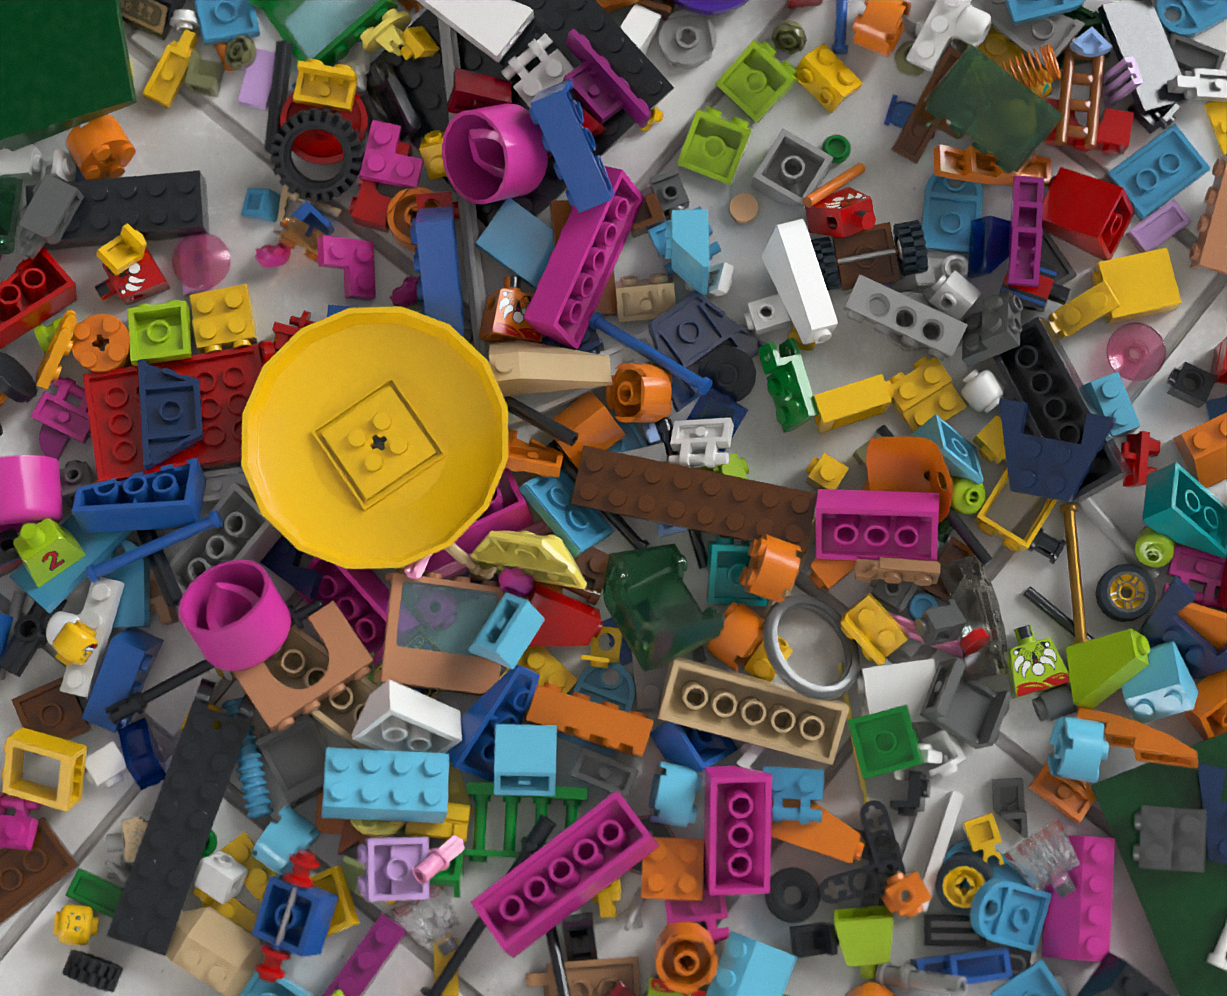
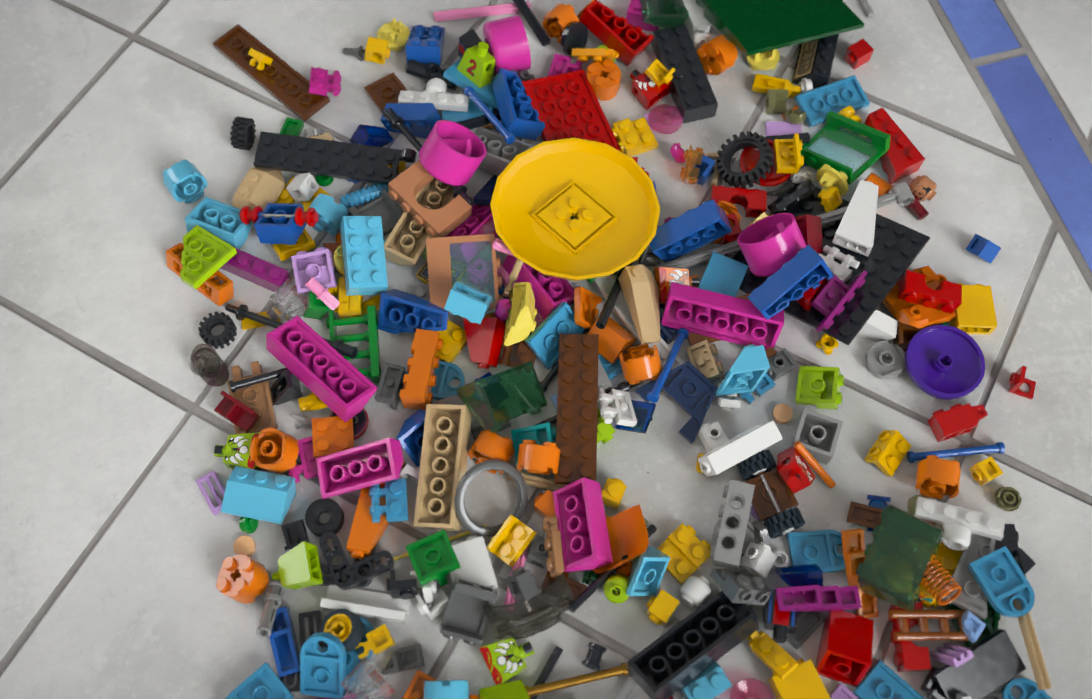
camera: 75 degrees right, 15 degrees down
yellow window [1,727,87,812] -> none
dark grey hinge [15,173,84,259] -> none
magenta tile [39,424,70,460] -> none
yellow head [52,620,98,667] -> none
yellow head [53,904,99,946] -> none
white brick [84,741,135,788] -> none
lime plate [127,300,192,366] -> none
dark blue wing [138,359,204,470] -> none
dark azure slope [241,188,281,222] -> none
dark pink plate [317,235,376,301] -> none
white slope [352,680,462,753] -> none
dark pink plate [359,120,424,189] -> none
medium azure slope [494,724,557,796] -> none
yellow bracket [580,626,623,668] -> none
light blue tile [641,423,660,446] -> none
medium azure brick [648,761,703,828] -> none
black tile [698,345,757,404] -> none
lime plate [715,40,799,123] -> none
yellow bracket [743,636,793,682] -> none
green plate [759,338,819,433] -> none
olive plate [771,21,807,54] -> none
yellow window [814,374,894,434] -> none
green plate [822,135,851,164] -> none
orange brick [881,870,932,918] -> none
dark azure tile [907,592,938,621] -> none
red tile [959,628,990,655] -> none
yellow window [973,466,1057,552] -> none
dark blue wing [999,398,1116,502] -> none
dark grey brick [1032,684,1077,722] -> none

